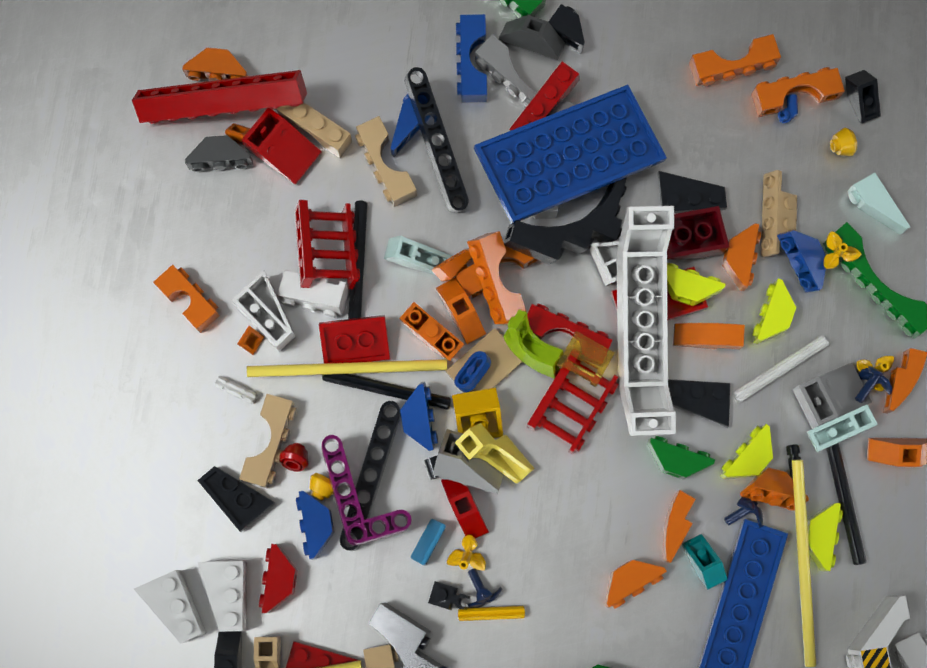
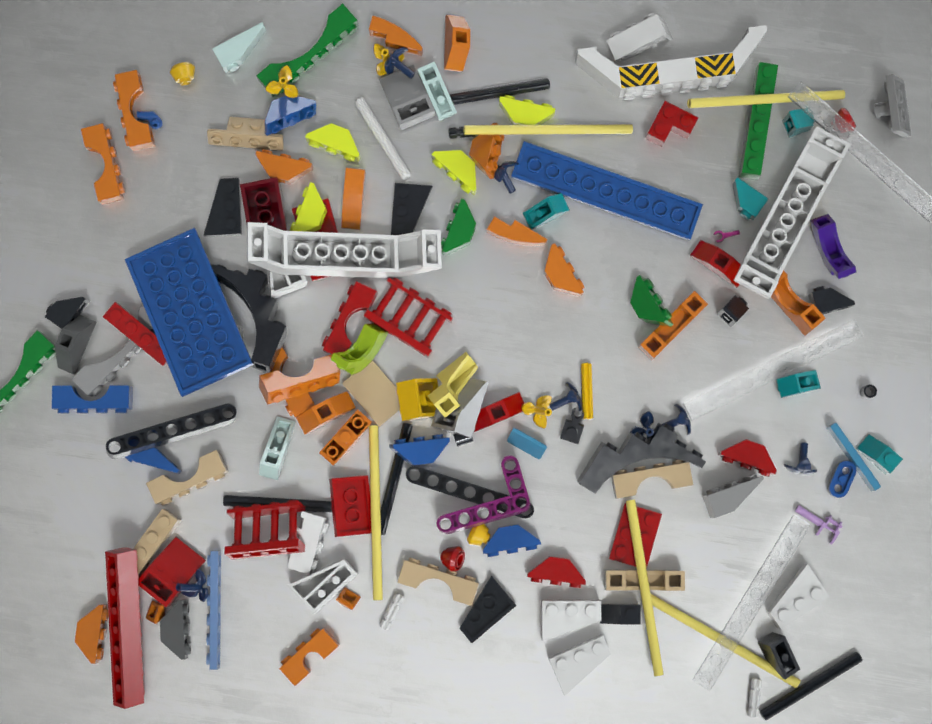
camera: 85 degrees left, 5 degrees up
orange slope [431,248,472,282] -> none
blue plate [454,351,491,392] -> none
clear yellow plate [557,331,615,387] -> none
black slope [845,70,881,124] -> none
none -> dark blue plant [176,569,208,602]
none -> medium blue plate [206,551,221,670]

